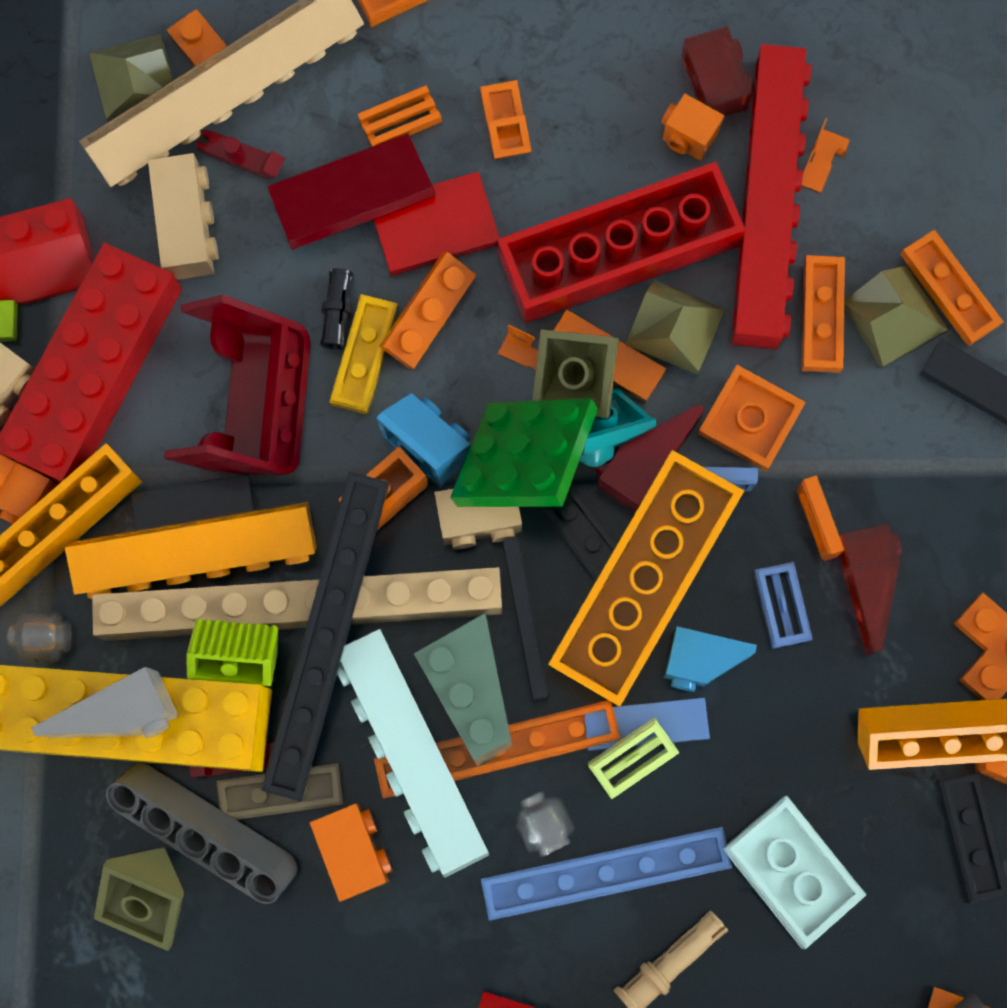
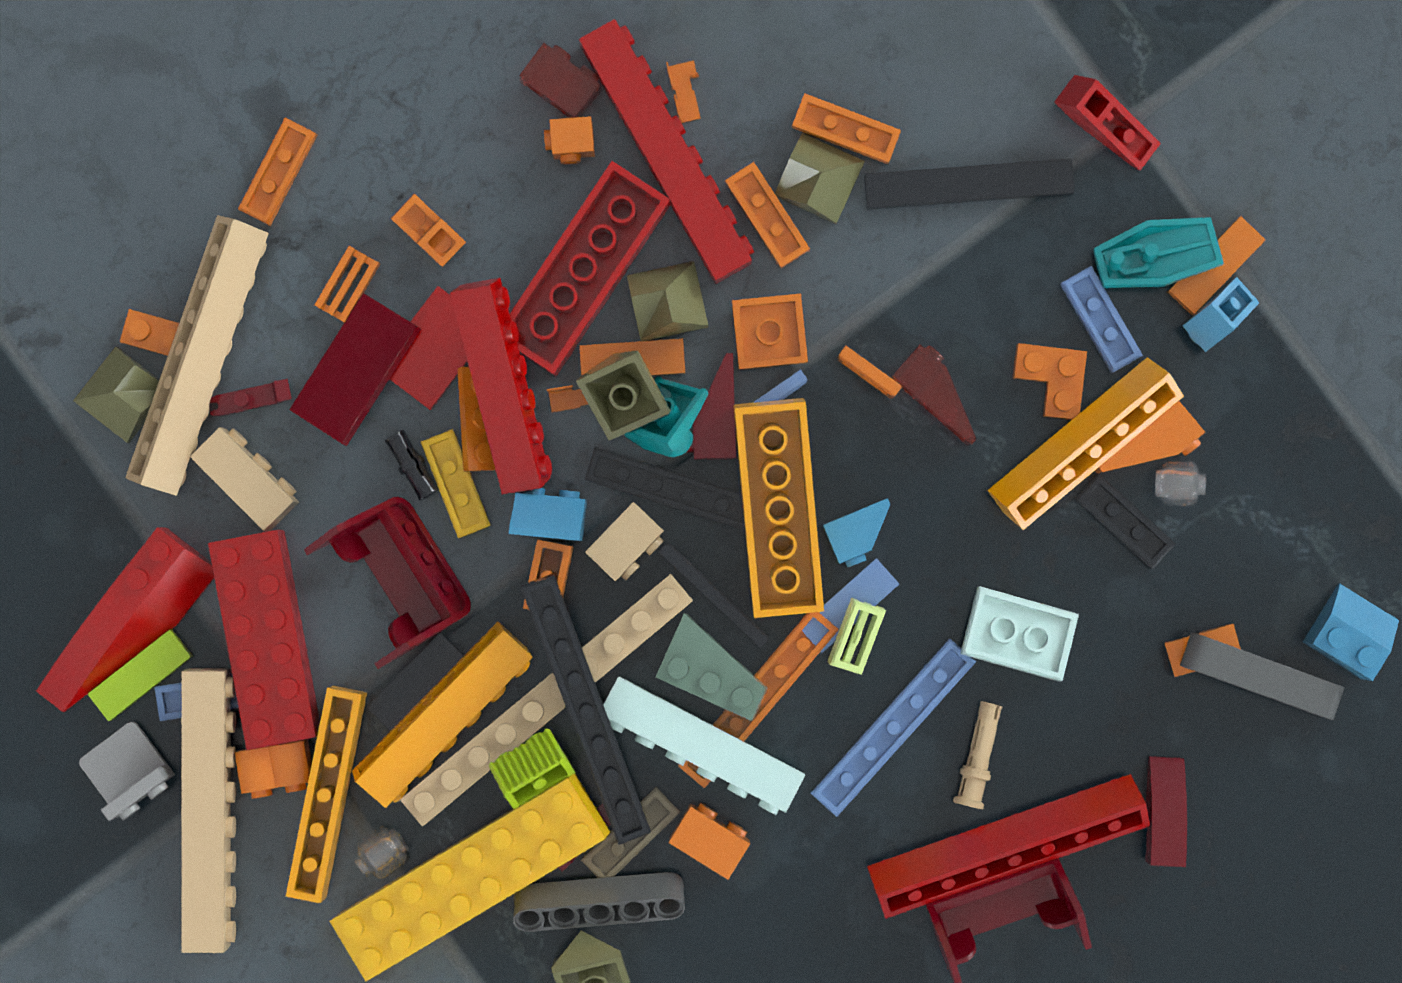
camera: 40 degrees left, 10 degrees up
light grey slope [31,667,179,738] -> none
green plate [450,398,598,507] -> none
clear head [513,792,575,857] -> none
medium blue tile [753,562,813,649] -> none
none -> red brick [450,277,552,494]

